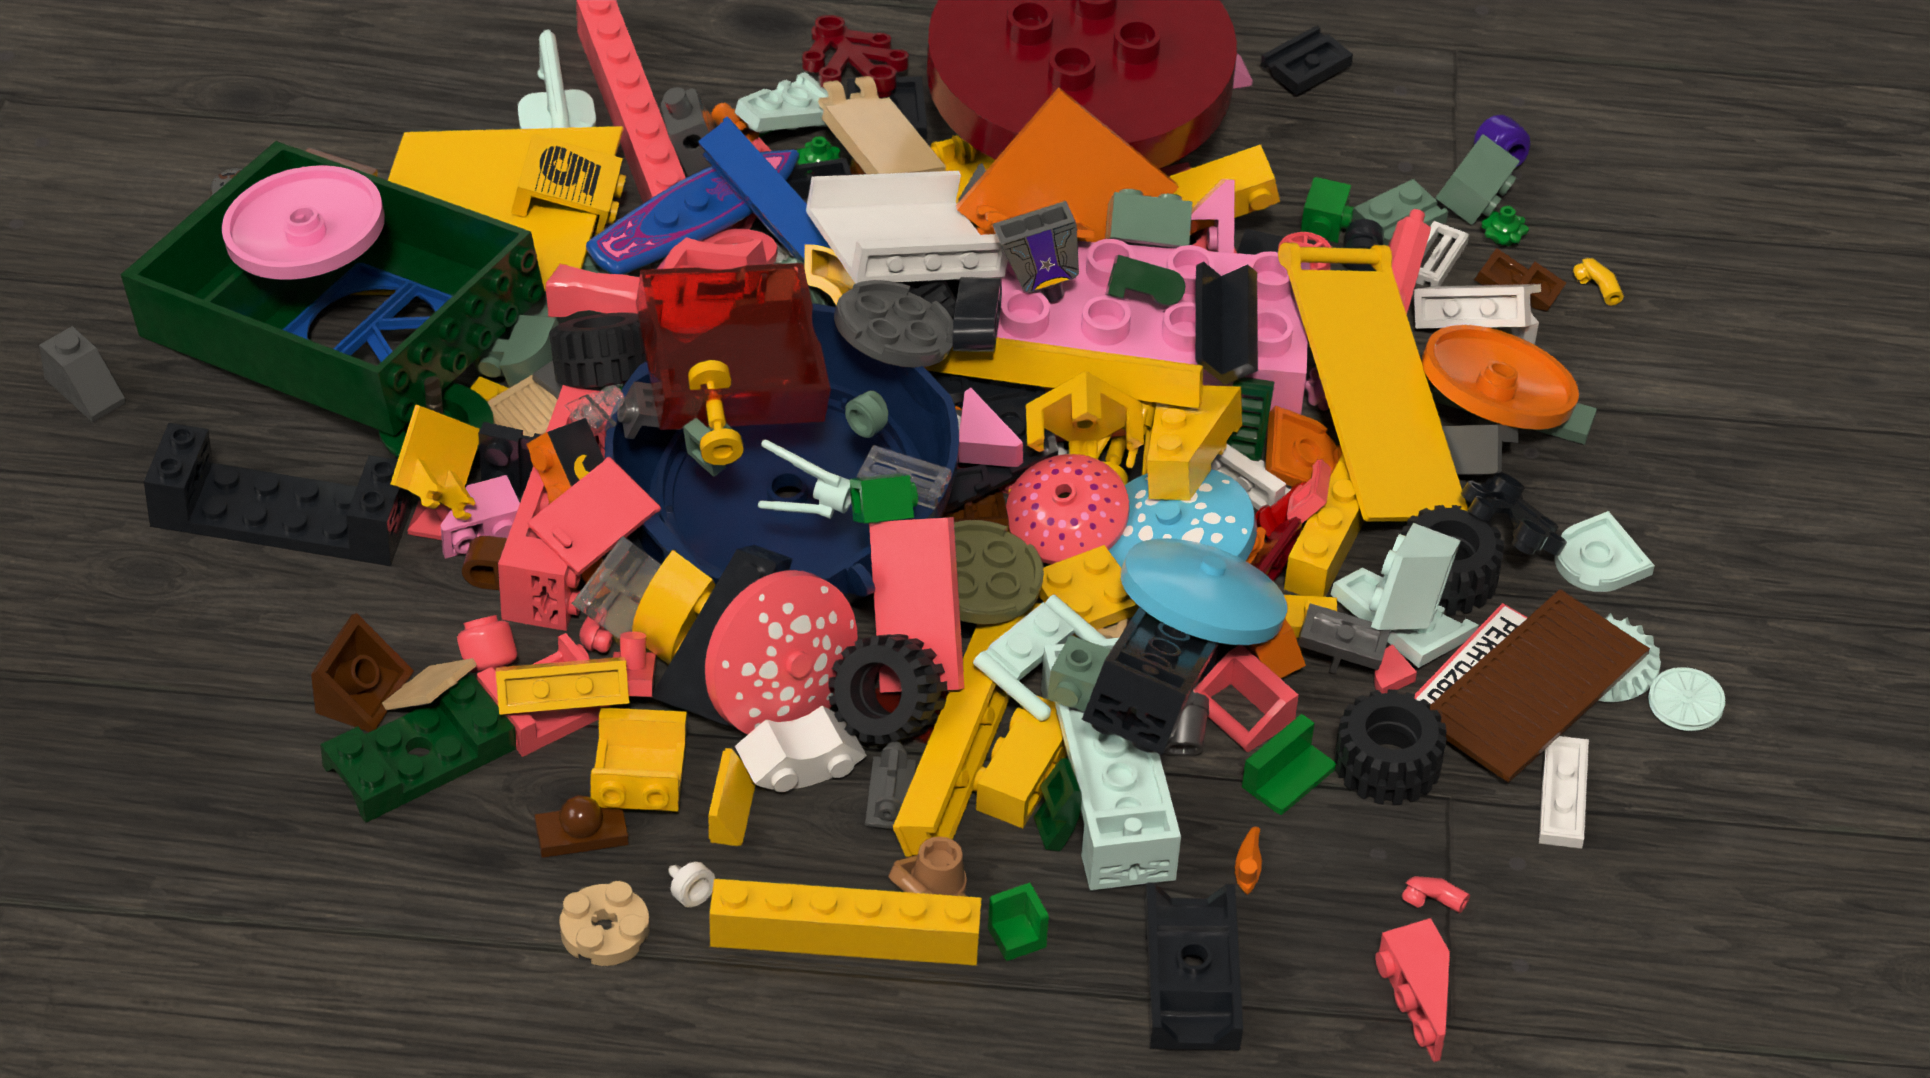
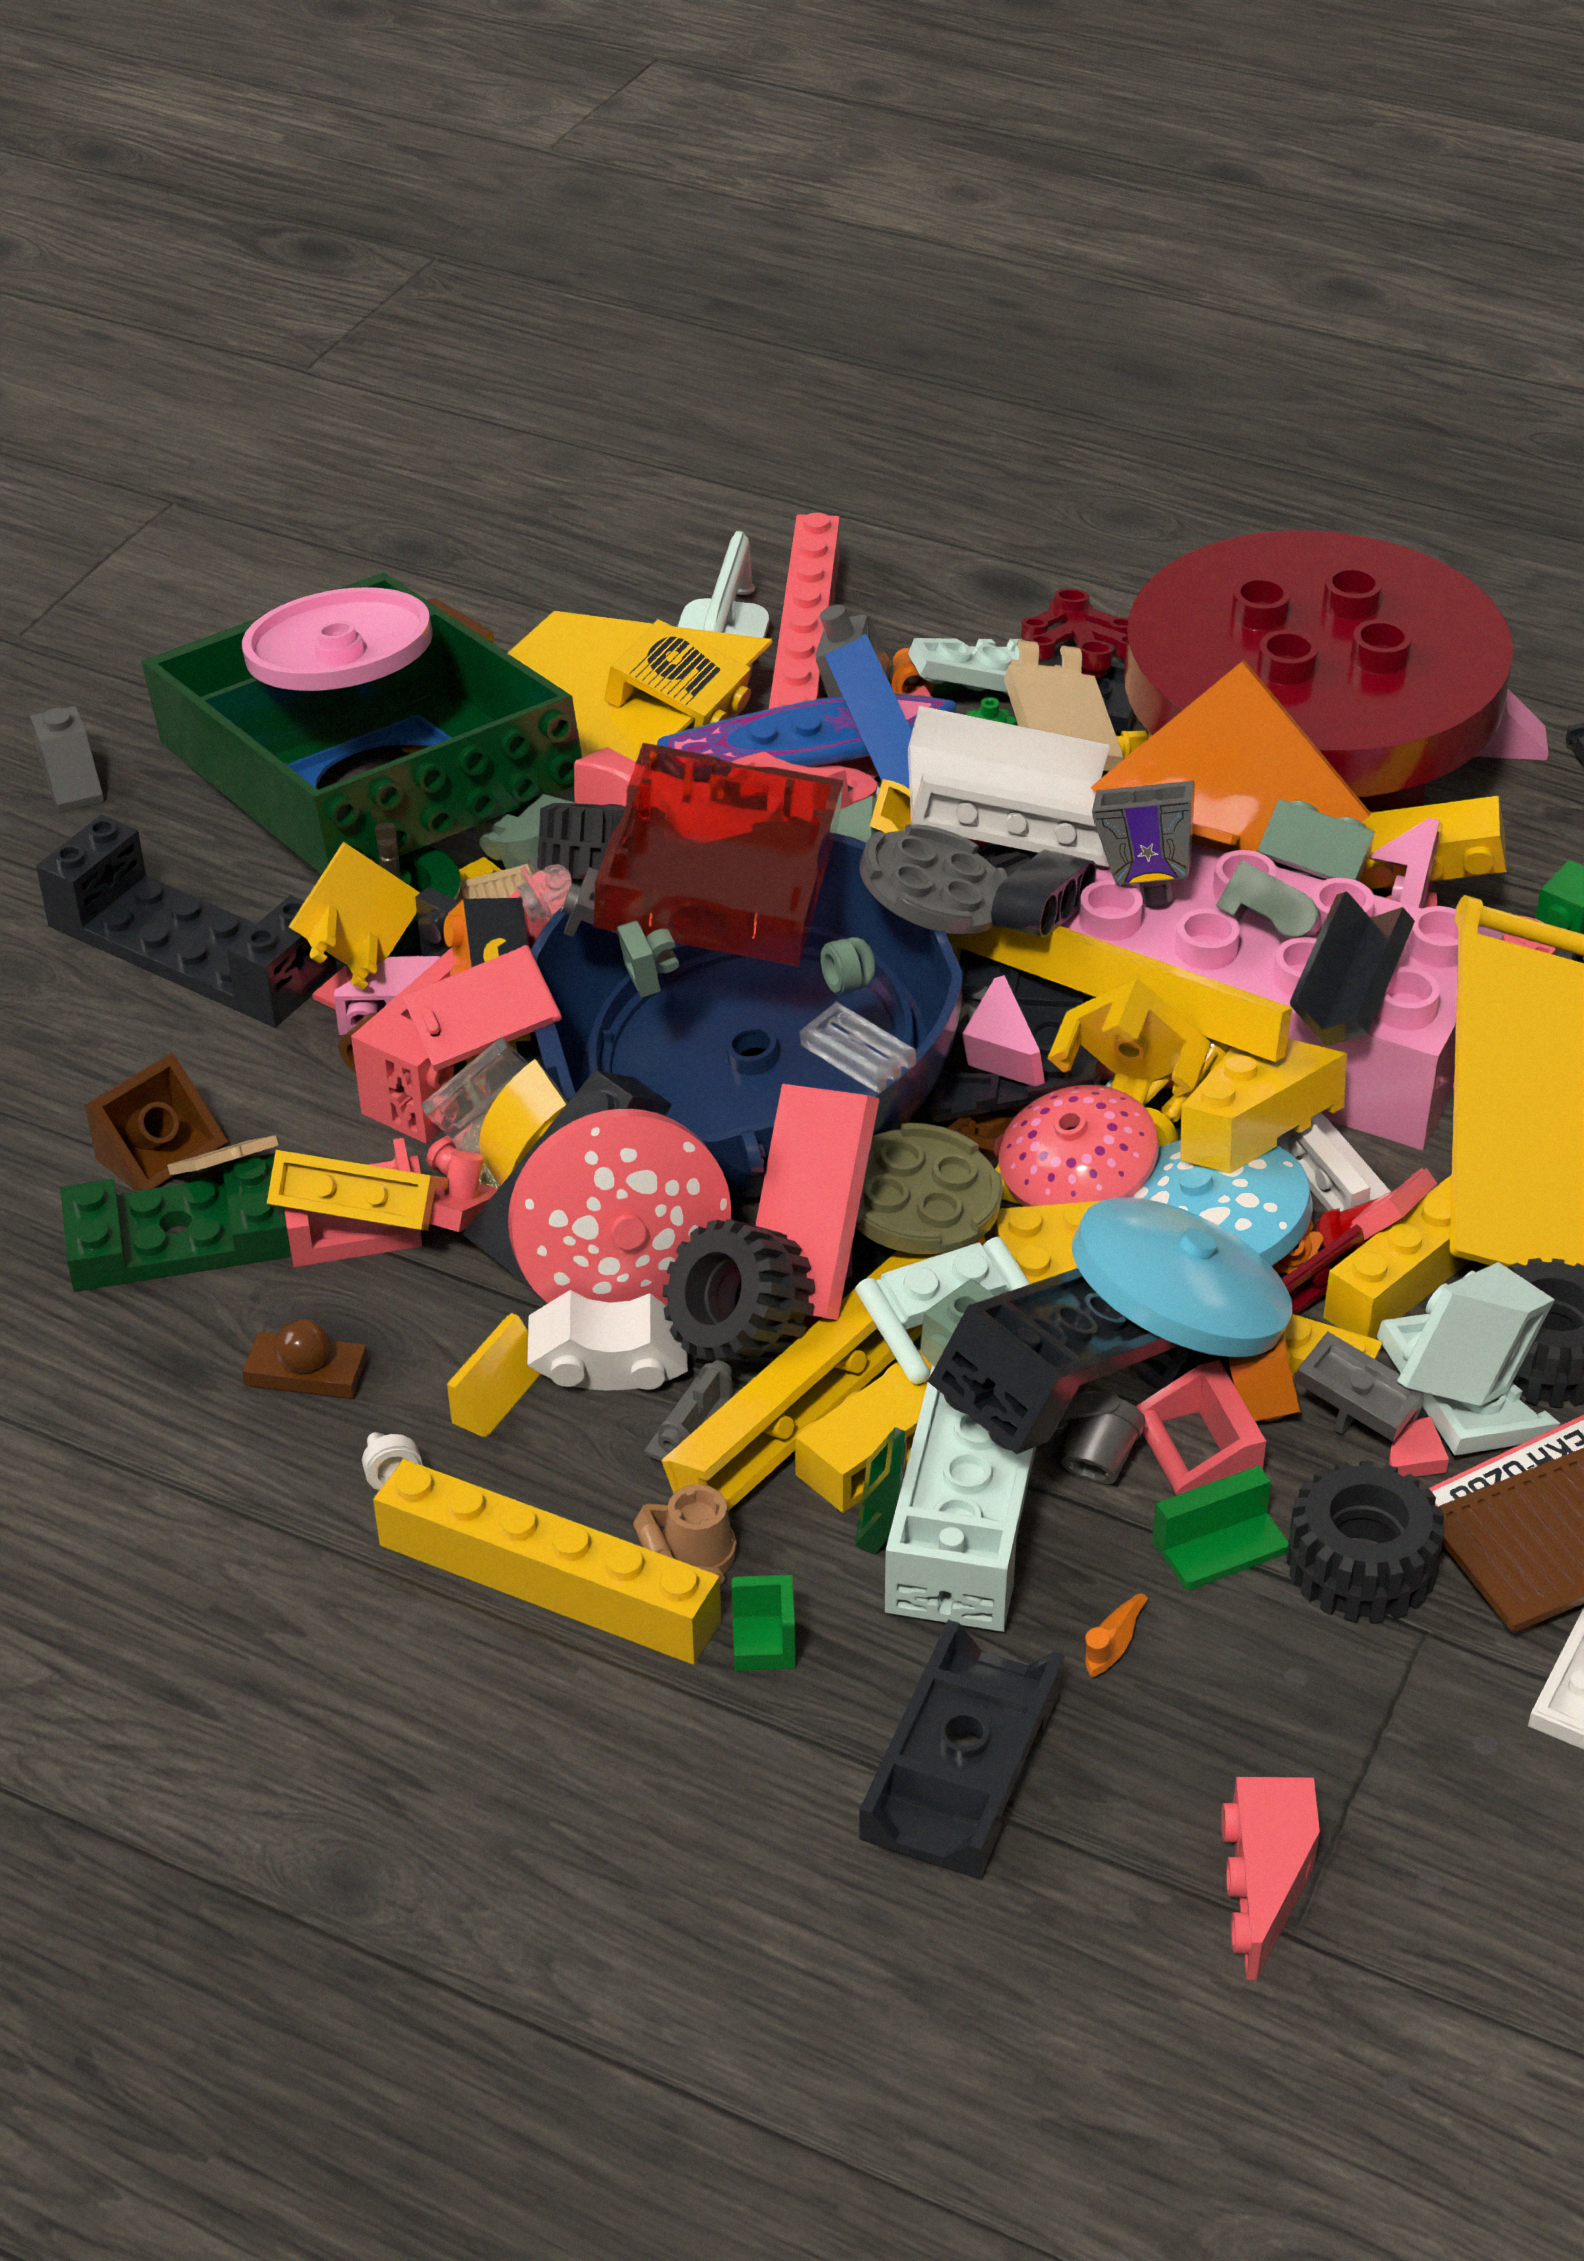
camera: 25 degrees right, 5 degrees down
coral head [457,615,517,673] -> none
tan plate [560,881,649,966] -> none
yellow panel [591,707,687,811] -> none
yellow wheel [688,360,743,465] -> none
light aqua plant [758,439,852,519] -> none
green brick [850,473,918,523] -> none
dark green slope [1227,377,1275,461] -> none
orange tile [1265,405,1343,487] -> none
coral arm [1402,876,1470,913] -> none

